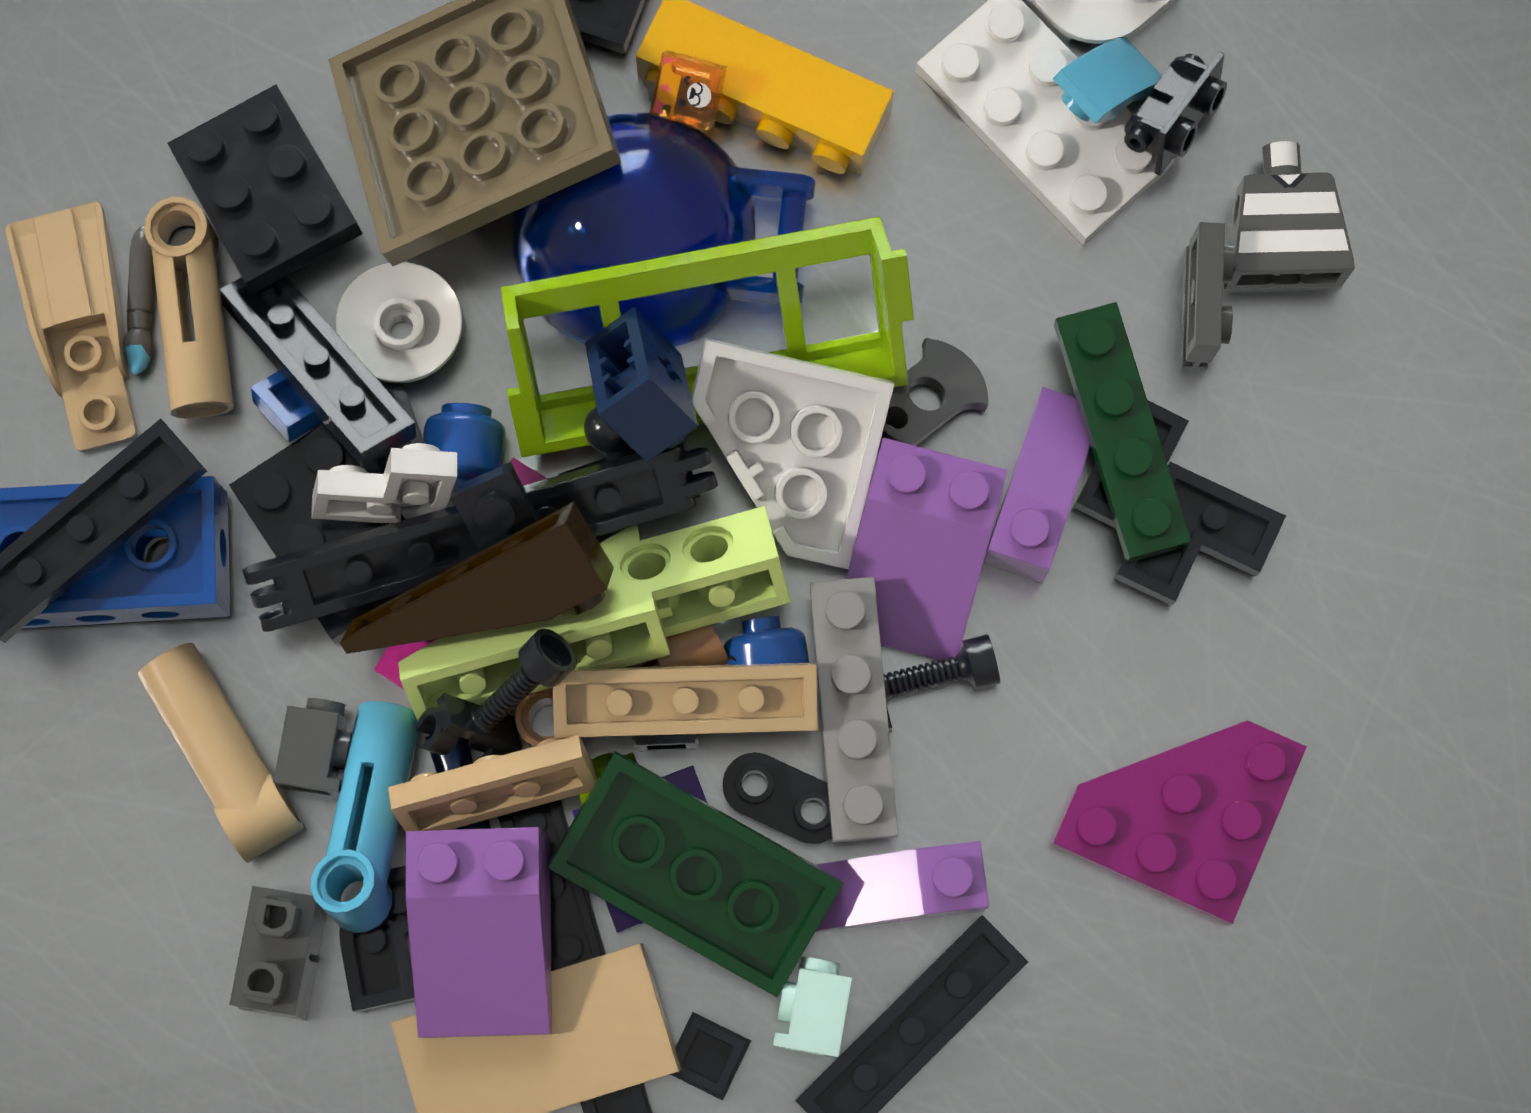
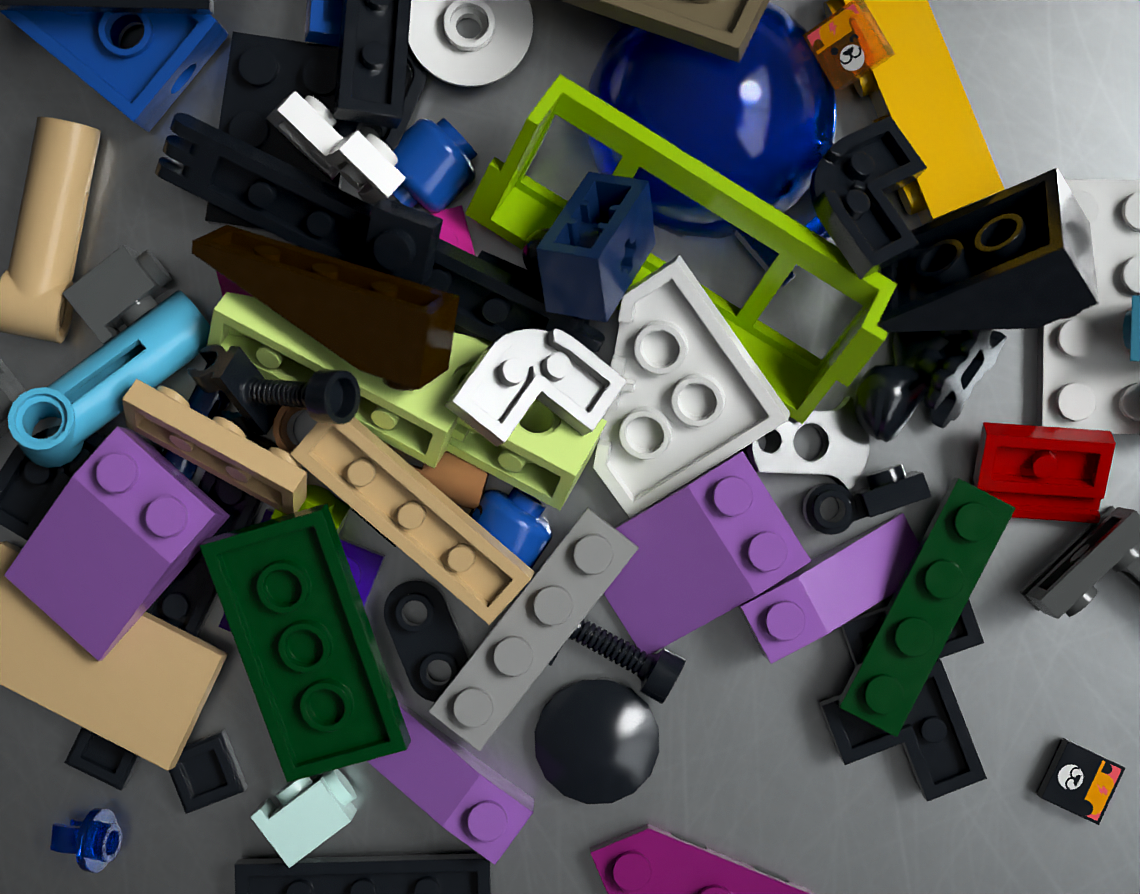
camera: 35 degrees right, 10 degrees up
none -> plate [445,328,627,447]
none -> black dish [534,677,659,804]
none -> black plate [803,464,932,535]
none -> black plate [810,116,927,280]
none -> black animal [854,330,1007,442]
none -> black slope [880,167,1099,332]
none -> red plate [973,422,1116,523]
none -> black tile [1037,738,1126,825]

